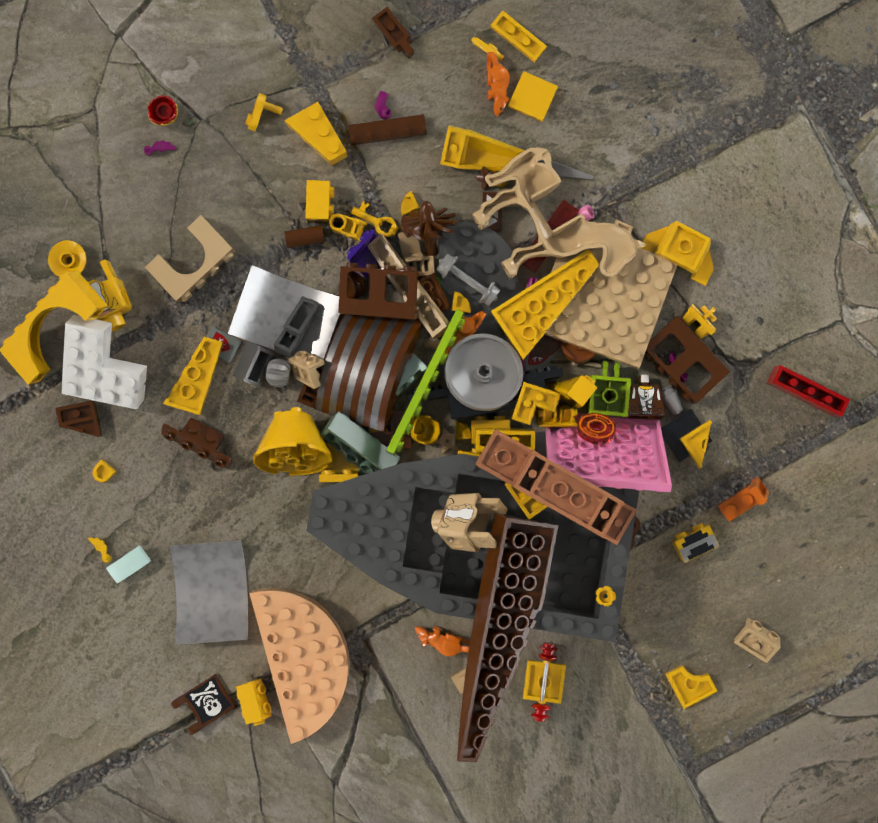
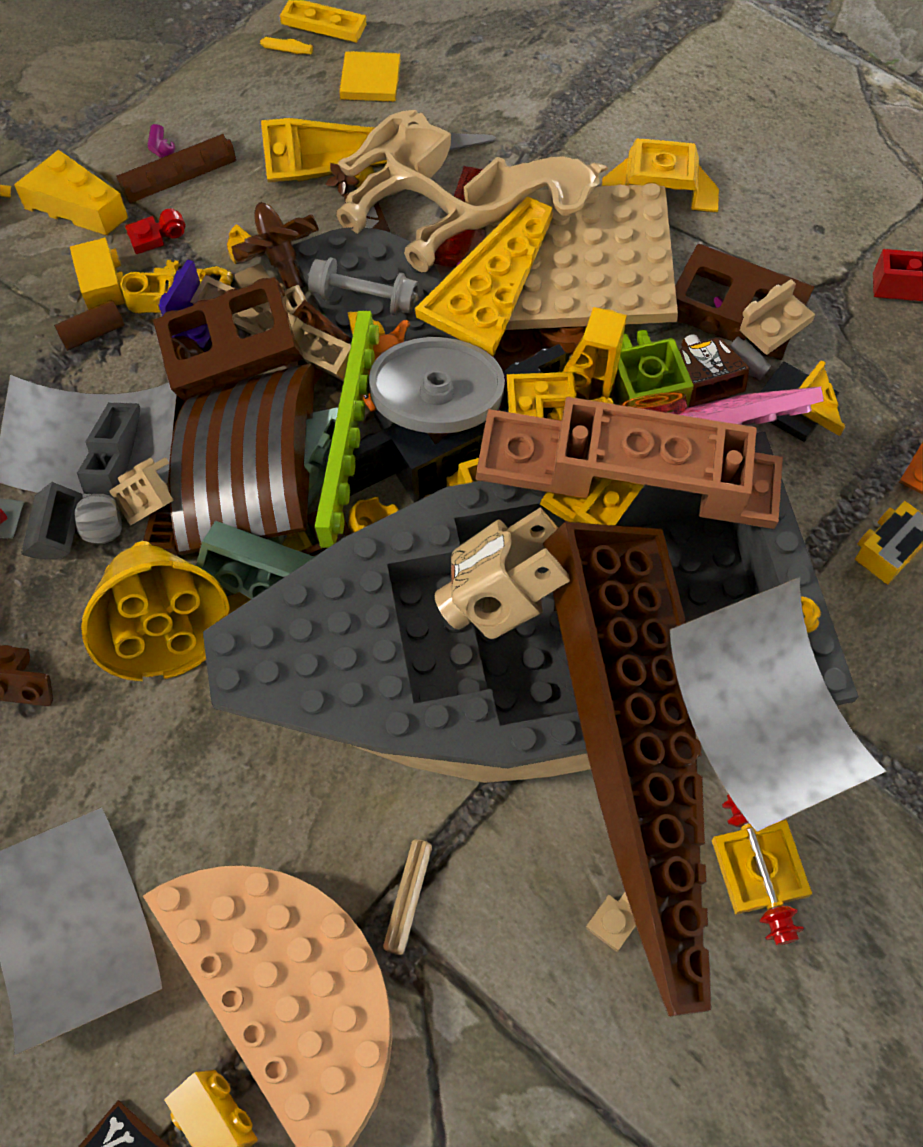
camera: 25 degrees left, 25 degrees down
reddish brown hinge [372,7,414,59] -> none
orange animal [415,626,470,657] -> none
orange animal [487,52,510,117] -> none
yellow hips [682,304,717,339] -> none
none -> red plate [124,208,186,255]
none -> tan axle [383,839,432,955]
none -> flat silver sticker [670,577,887,832]
none -> tan bracket [740,279,815,355]

